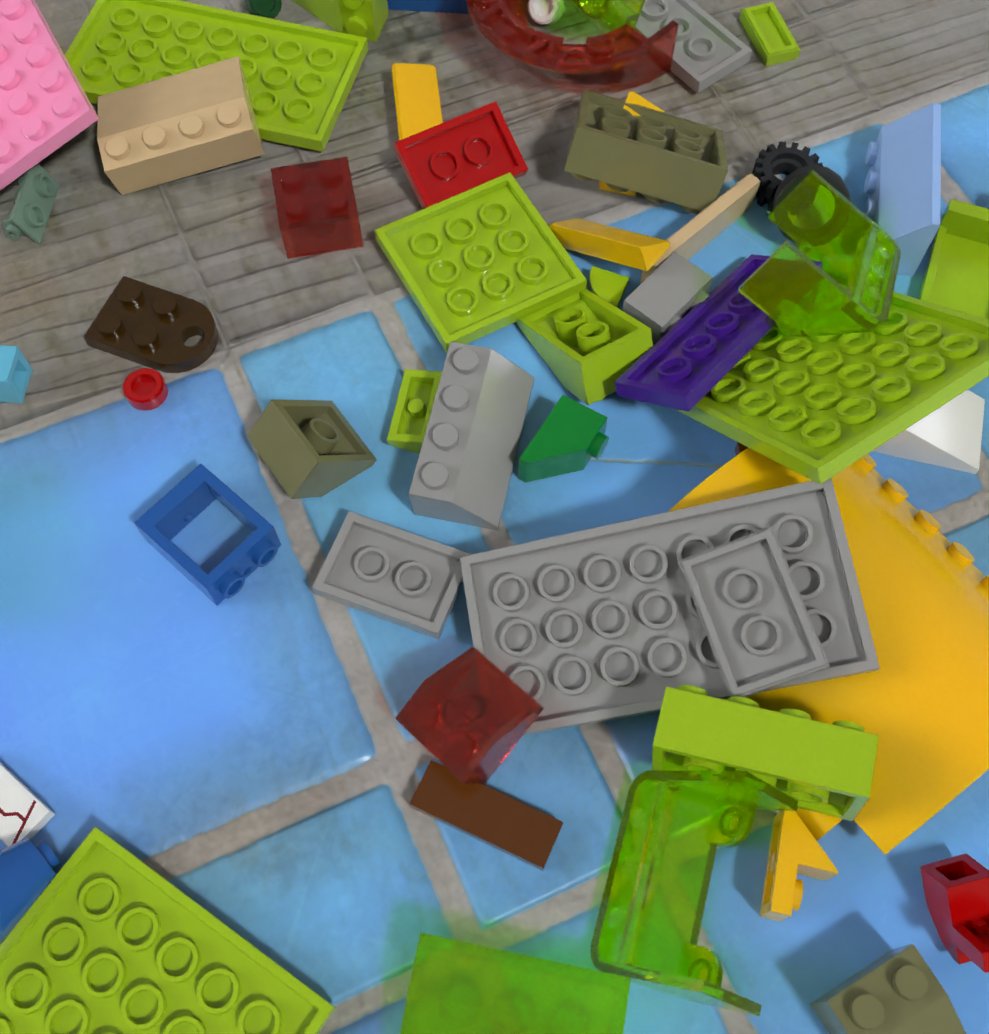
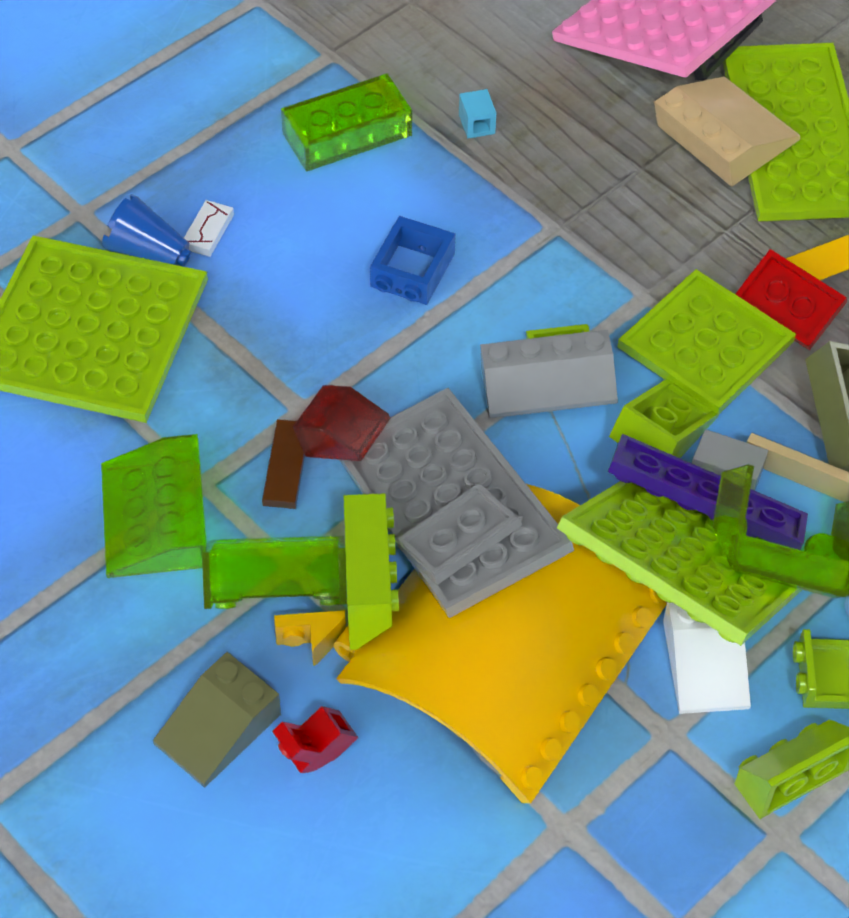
camera: 70 degrees right, 10 degrees down
sand green hinge [2,164,60,244] -> none
dark brown plate [84,276,218,373] -> none
red tile [123,368,168,411] -> none
olive slope [247,399,377,499] -> none
clear red brick [271,157,364,259] -> none
light grey plate [312,511,472,640] -> none
green slope [518,395,609,483] -> none
yellow slope [550,218,671,271] -> none
lime tile [589,266,629,308] -> none

